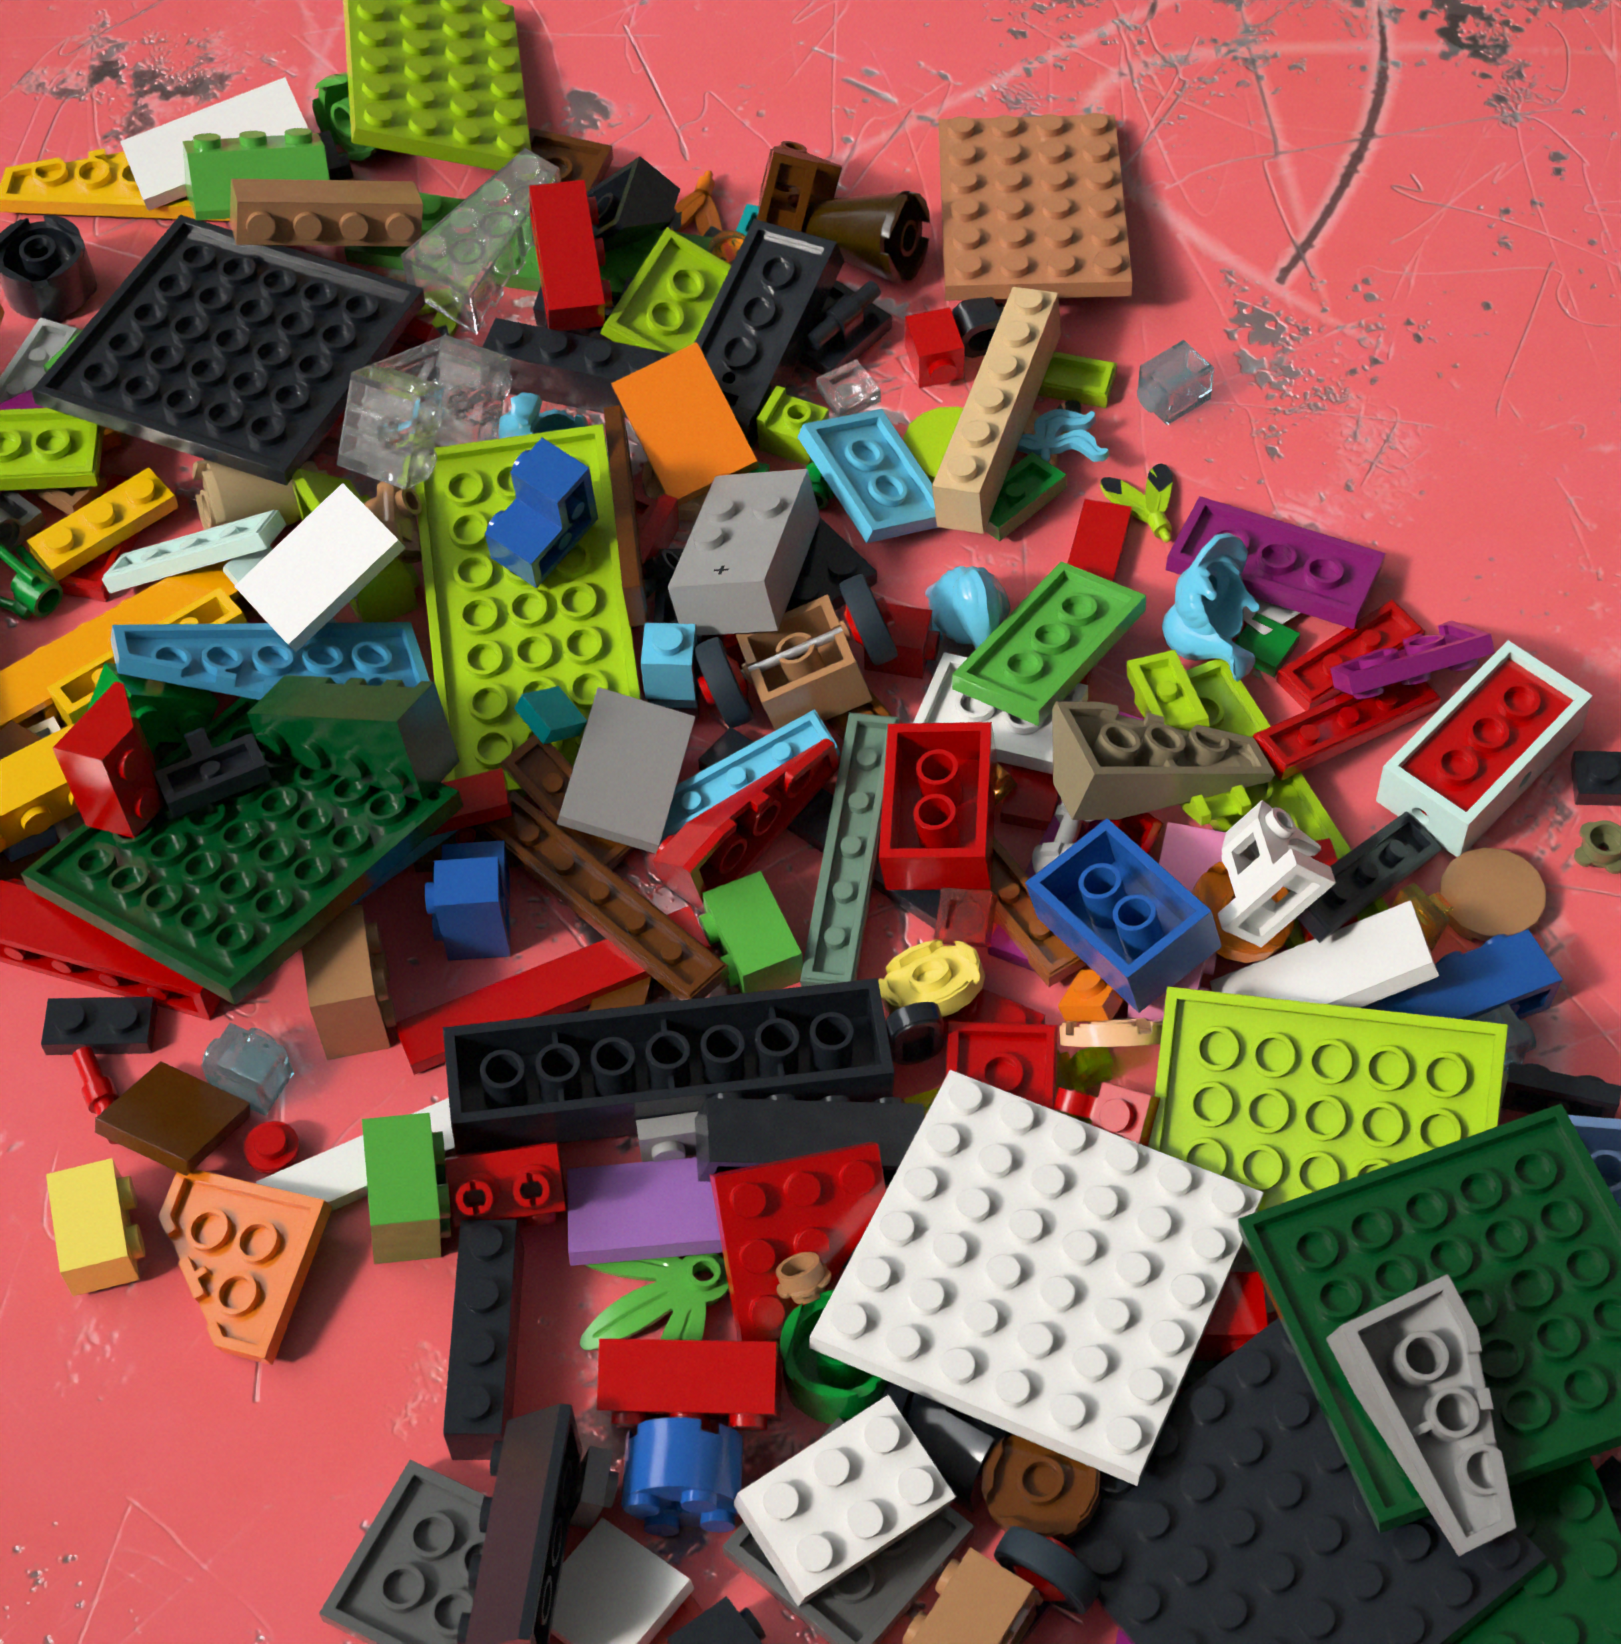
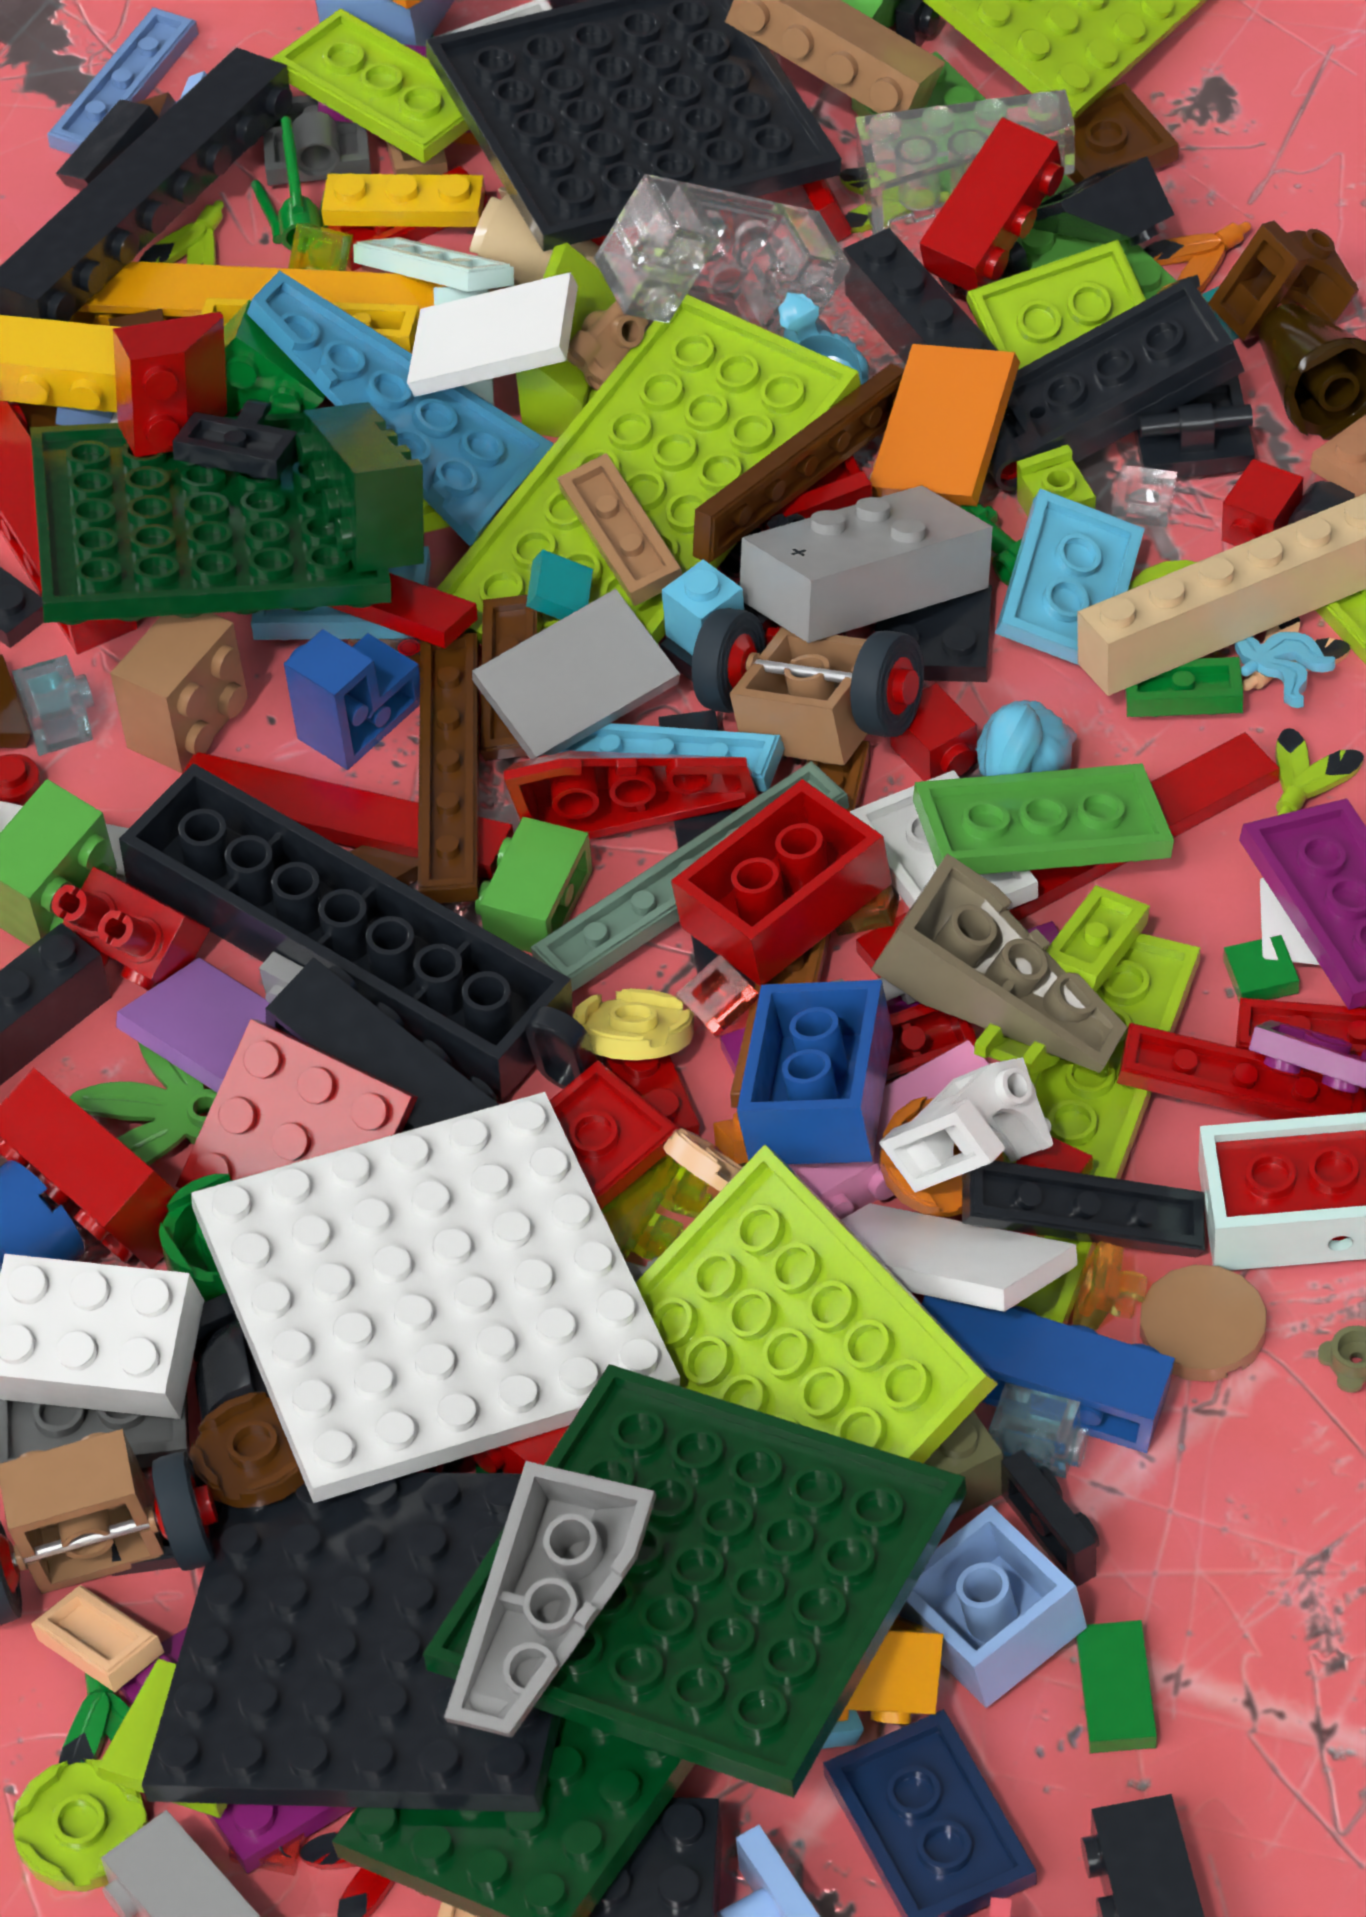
camera: 45 degrees right, 5 degrees down
blue brick [485,437,599,588] -> none
medium nougat plate [776,1252,831,1304] -> none
plate [1053,1082,1160,1147] -> none
medium azure piece [1162,533,1260,682] -> none
none -> clear neon green plate [288,223,353,271]
none -> medium nougat plate [557,453,682,606]

